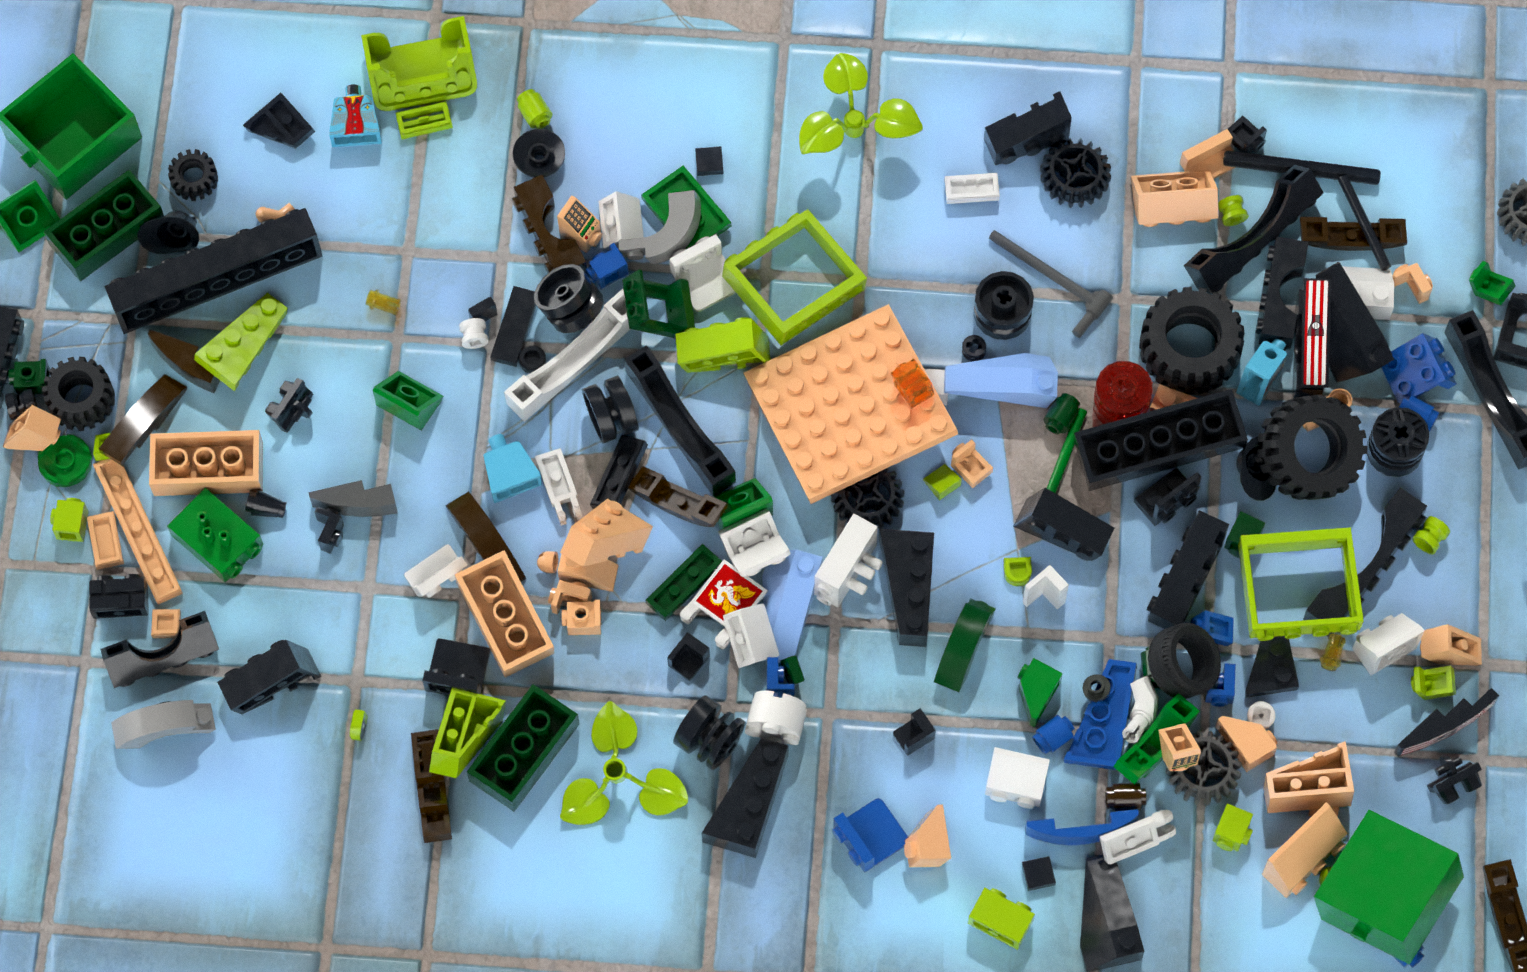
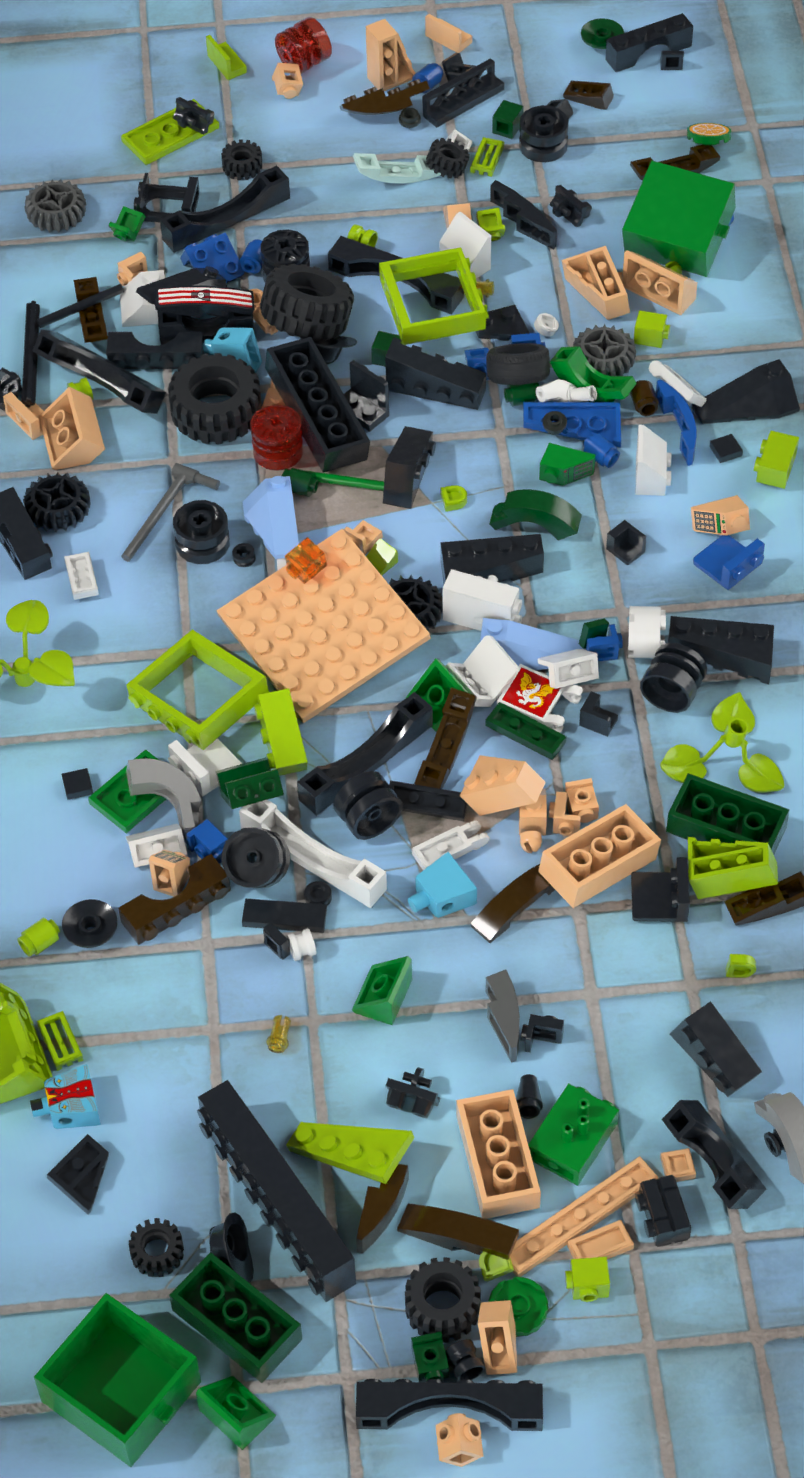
camera: 100 degrees left, 15 degrees down
light nougat arm [255,203,295,223] -> none
white bracket [404,544,467,598] -> none
white panel [1023,565,1069,609] -> none
light nougat slope [1158,723,1201,771] -> none
light nougat slope [1216,716,1277,772] -> none

